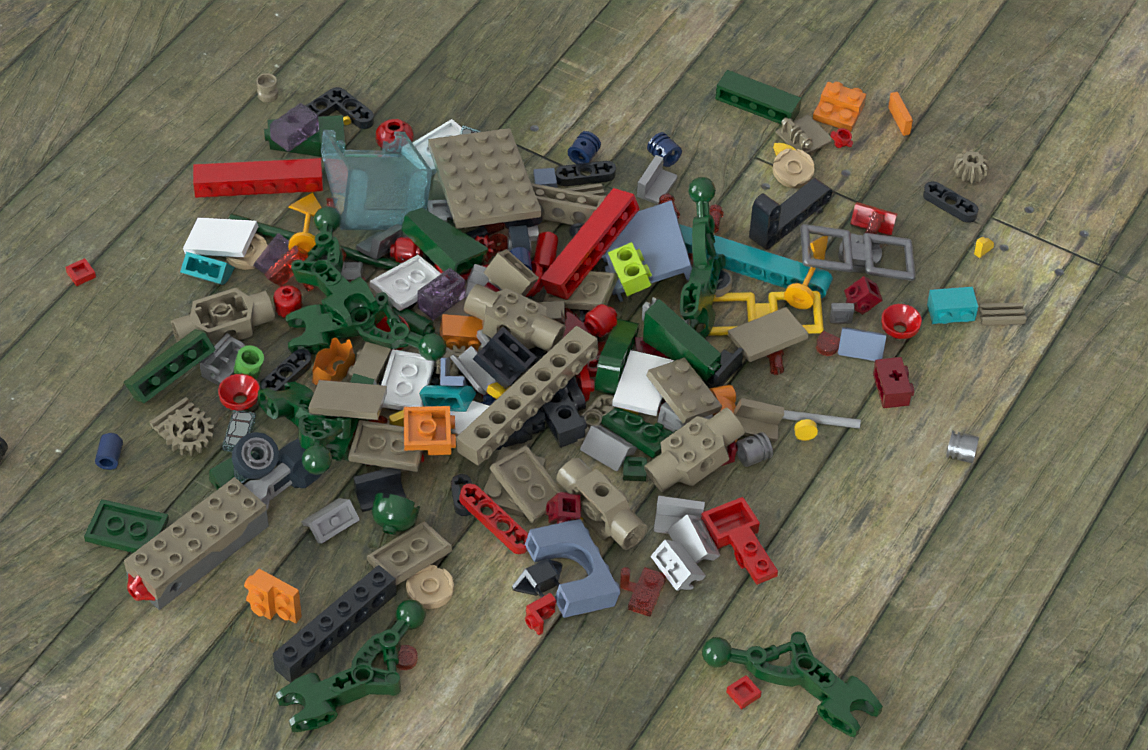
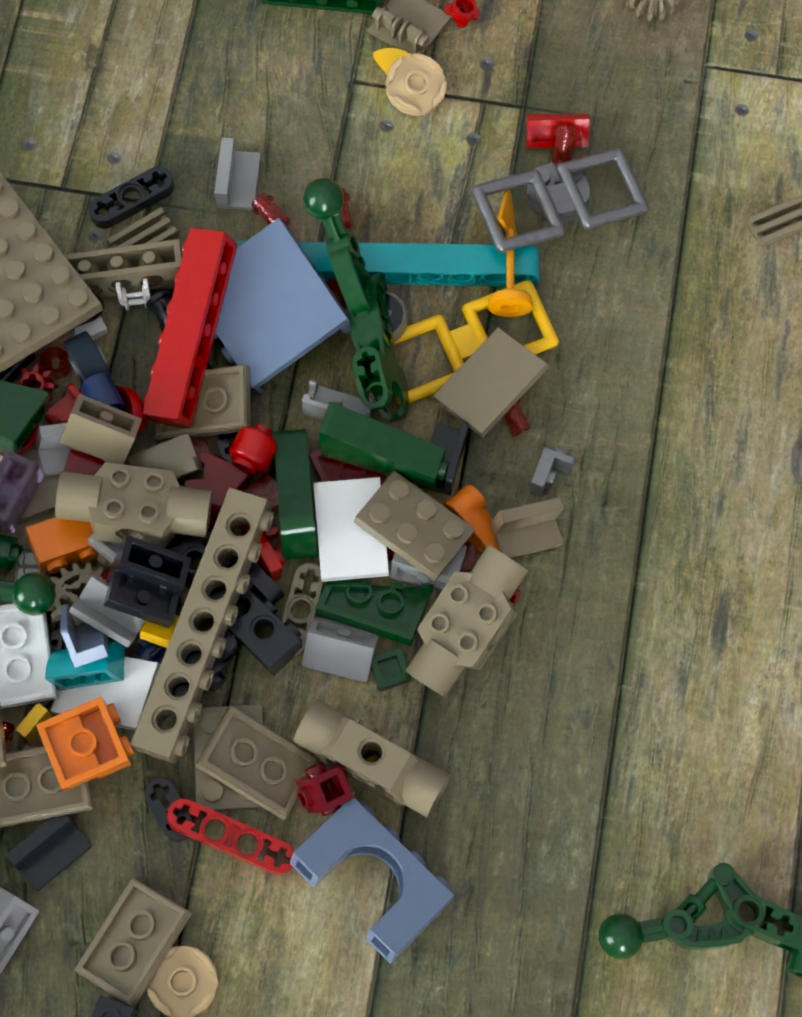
camera: 20 degrees left, 20 degrees up
dark green cylinder [372,493,420,535] -> none
black piece [512,559,563,598] -> none
red bracket [525,593,556,635] -> none
sand blue tile [533,168,557,188] -> none
red brick [534,231,558,274] -> none
dark blue piece [567,131,601,164] -> none
lime brick [608,242,652,296] -> none
clear red plate [620,567,666,617] -> none
dark blue piece [647,132,682,167] -> none
light grey hinge [650,540,706,591] -> none
light grey panel [654,496,705,534] -> none
light grey panel [668,514,721,564] -> none
red plate [701,497,778,585] -> none
red tile [726,675,762,710] -> none
flat silver piece [736,432,773,467] -> none
black beam [749,178,833,250] -> none
light grey bar [782,410,861,429] -> none
yellow tile [794,419,818,441] -> none
clear red tile [816,331,840,356] -> none
flat silver tile [829,303,854,323] -> none
sand blue panel [838,327,886,361] -> none
dark red brick [844,276,883,315] -> none
dark red brick [873,357,914,408] -> none
red piece [881,304,922,339] -> none
black beam [923,181,979,223] -> none
teal brick [927,287,978,324] -> none
yellow tile [974,237,994,258] -> none
none -> white piece [116,278,151,311]
none -> flat silver bracket [529,447,576,497]

